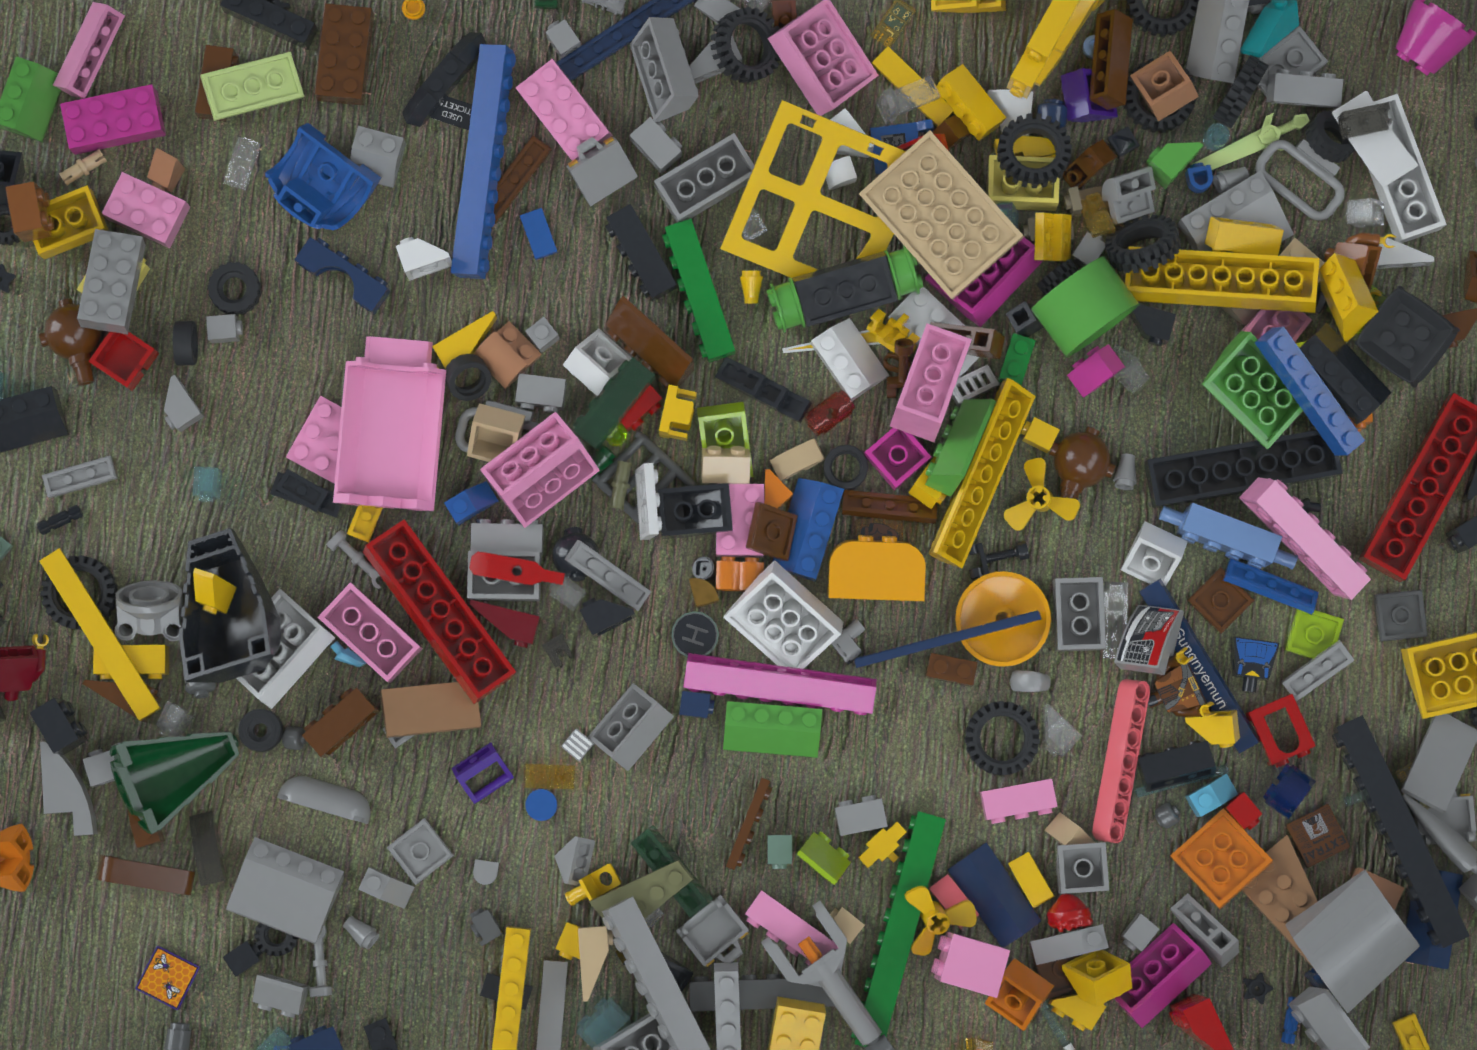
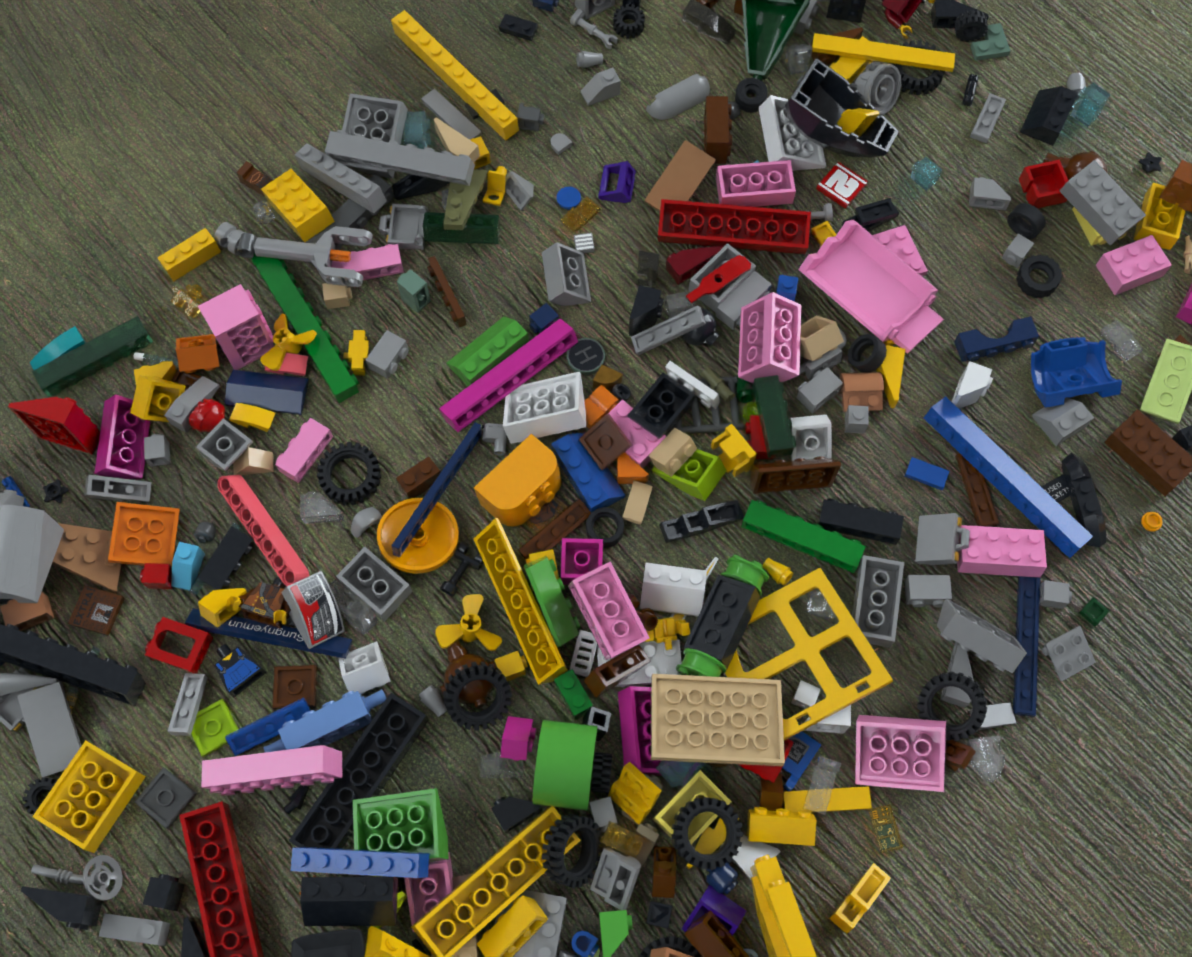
camera: 135 degrees right, 15 degrees down
nougat slope [147,148,185,193] -> none
light grey slope [226,837,344,944] -> none
light grey tile [387,818,454,885] -> none
lime slope [796,831,851,885] -> none
clear red piece [804,390,855,436] -> none
clear blue brick [1263,764,1316,820] -> none
none -> black tyre [443,662,512,731]
none -> tile [816,162,868,209]

